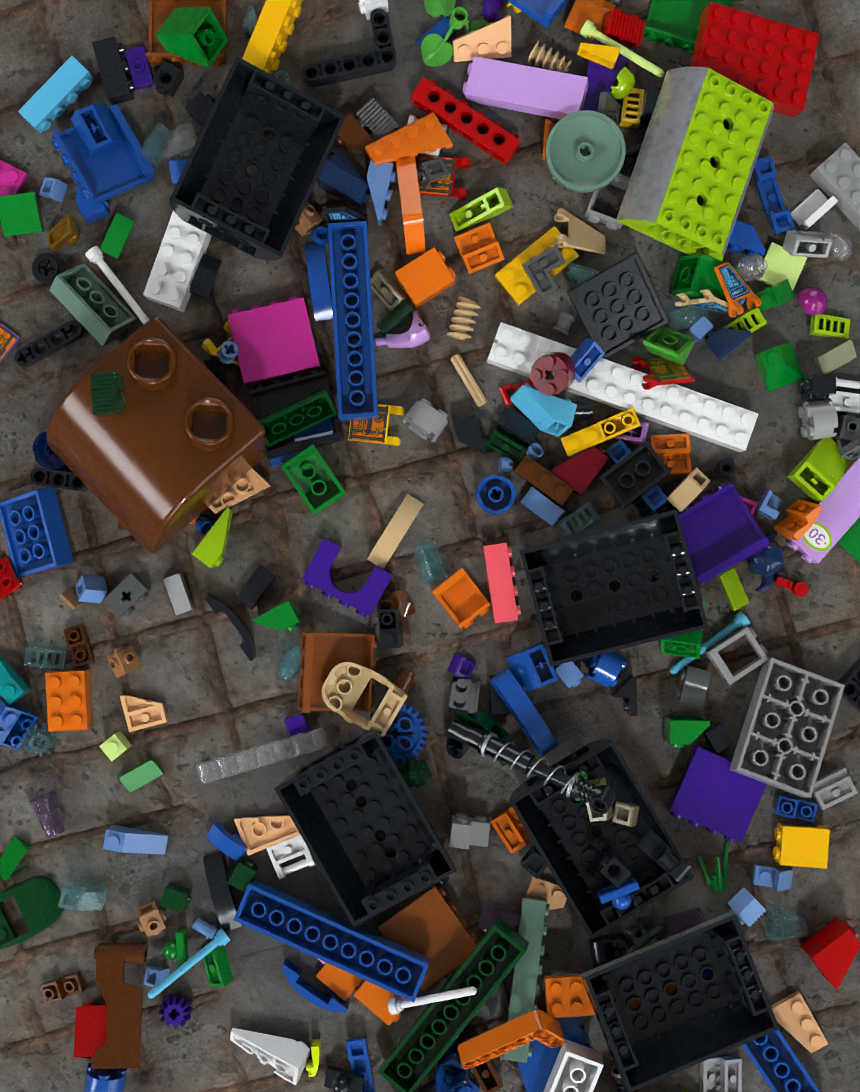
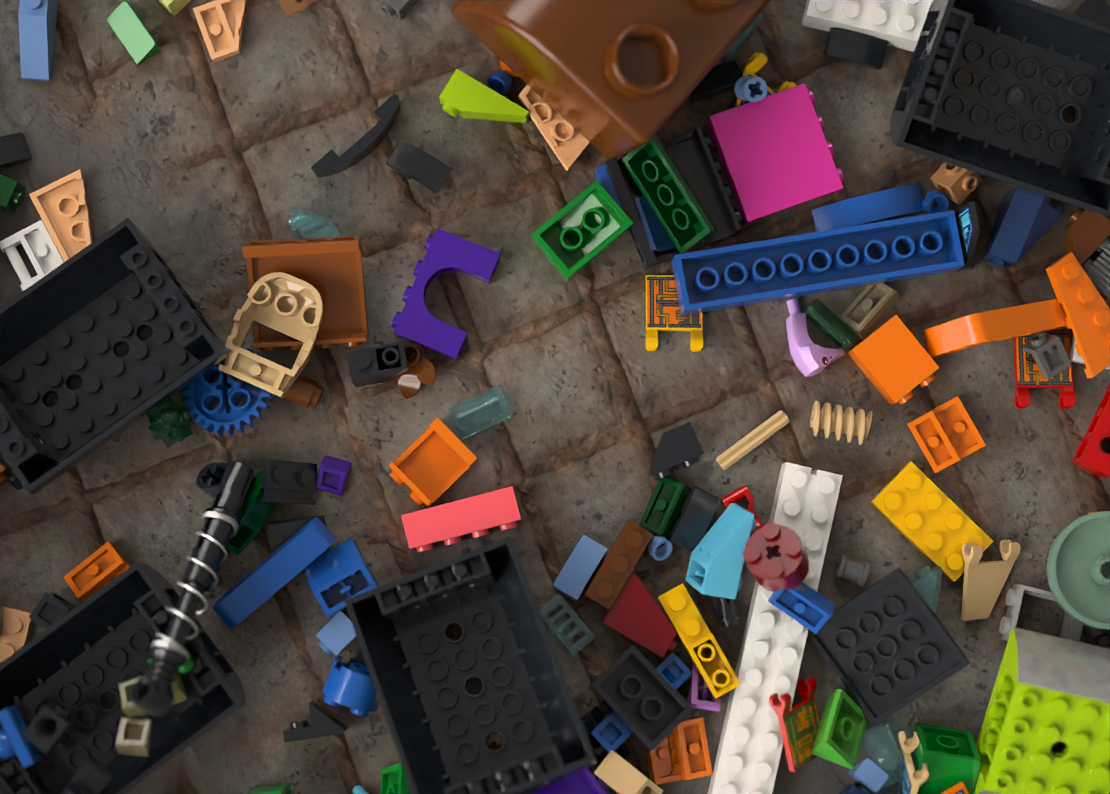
camera: 75 degrees right, 5 degrees down
light grey slope [163,573,195,615] -> none
clear beam [195,727,329,784] -> none
blue slope [206,822,248,861] -> none
green slope [253,599,303,632] -> none
dark purple slope [284,712,309,736] -> none
medium blue slope [367,160,397,225] -> none
tan slope [367,494,424,569] -> none
light grey brick [403,398,448,443] -> none
lime slope [449,187,514,232] -> none
light grey brick [449,813,490,849] -> none
blue brick [476,475,516,514] -> none
medium blue hinge [498,457,513,472] -> none
dark grey plate [522,245,566,299] -> none

